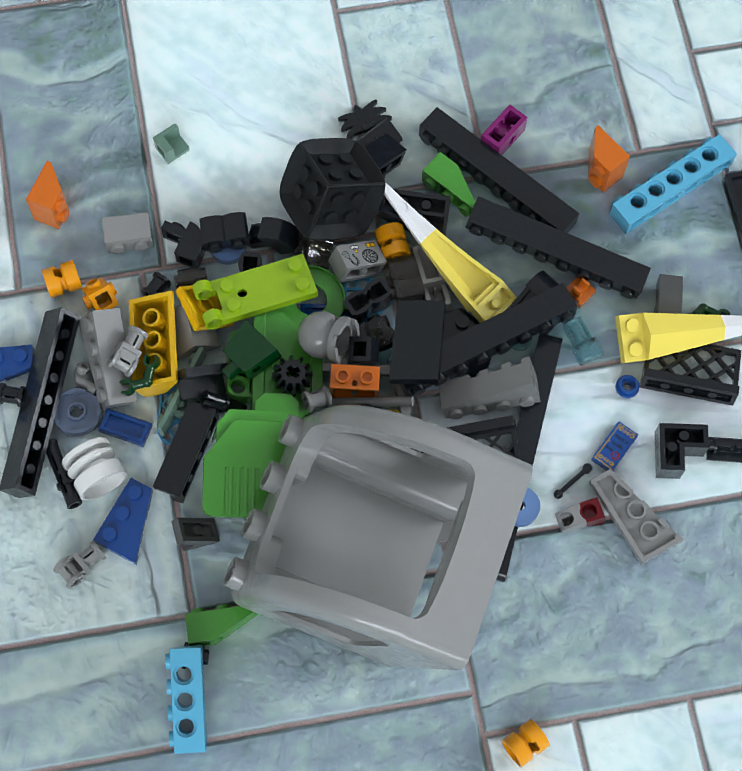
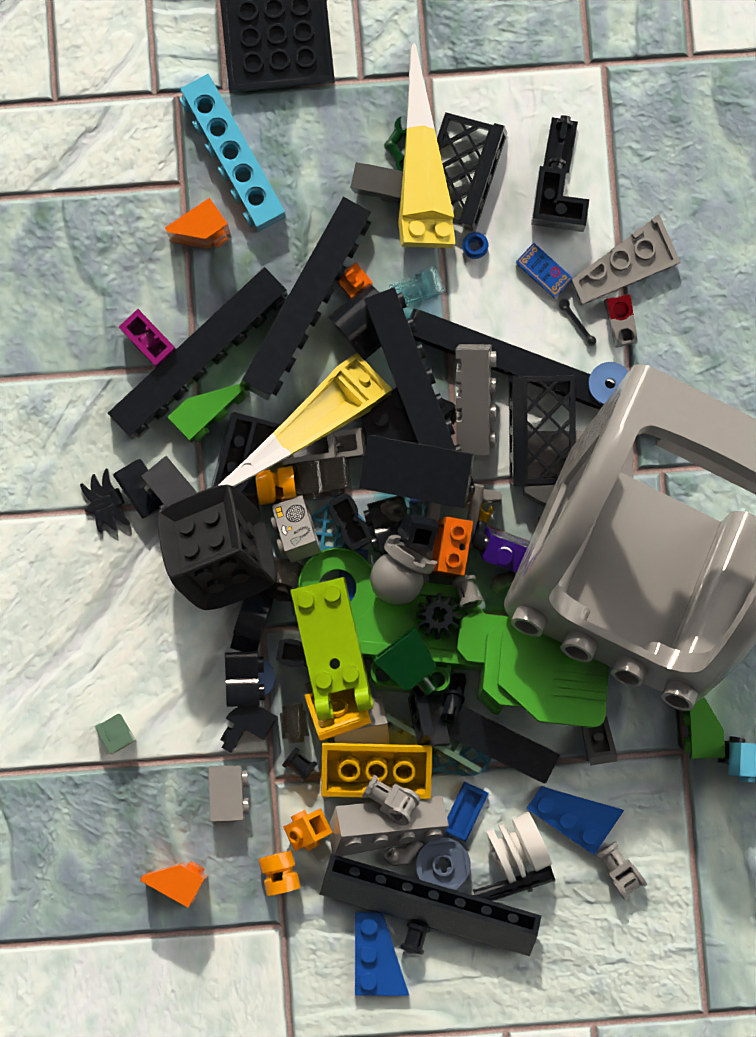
camera: 80 degrees left, 15 degrees up
dark green arm [119,354,161,396] -> none

